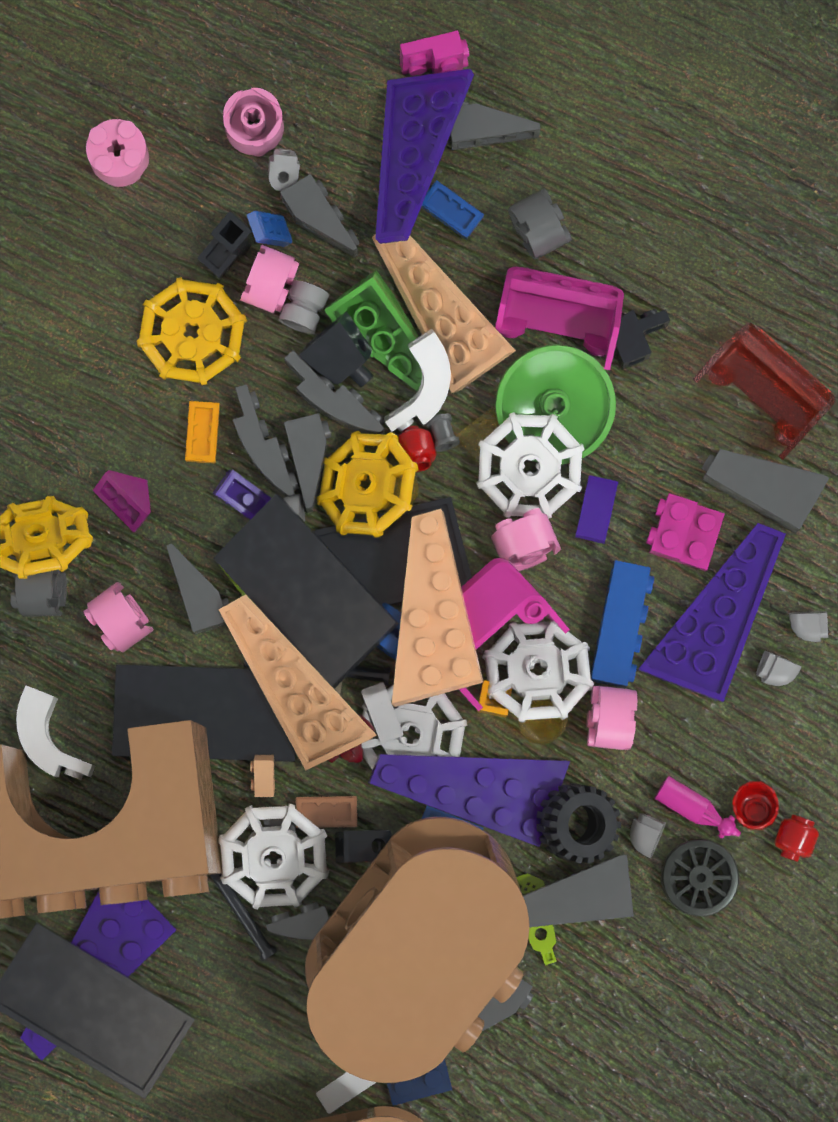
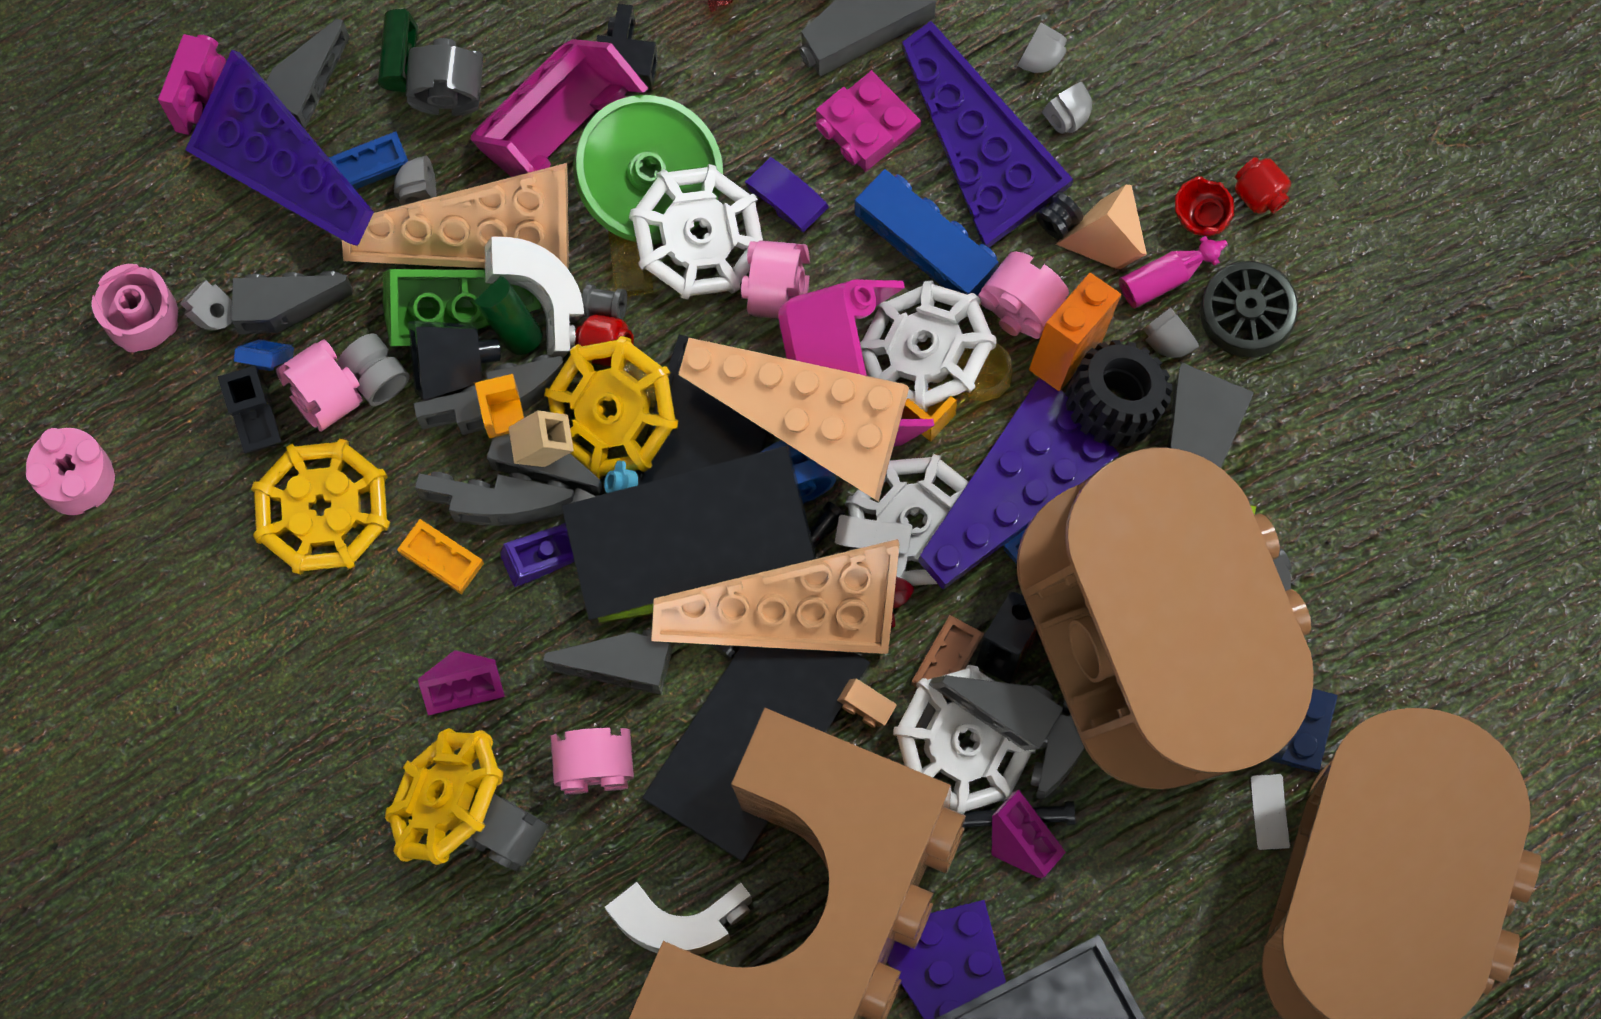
camera: 50 degrees left, 10 degrees down
none -> dark green brick [378,9,418,92]
none -> light grey piece [394,156,436,205]
none -> dark green brick [474,276,543,355]
none -> light orange panel [475,374,524,438]
none -> tan brick [509,410,574,467]
none -> medium azure plate [604,460,638,493]
none -> dark grey slope [929,675,1063,751]
none -> magenta slope [992,790,1066,878]
none -> orange brick [1029,272,1122,392]
none -> black wheel [1036,192,1084,240]
none -> light nougat slope [1055,184,1147,269]

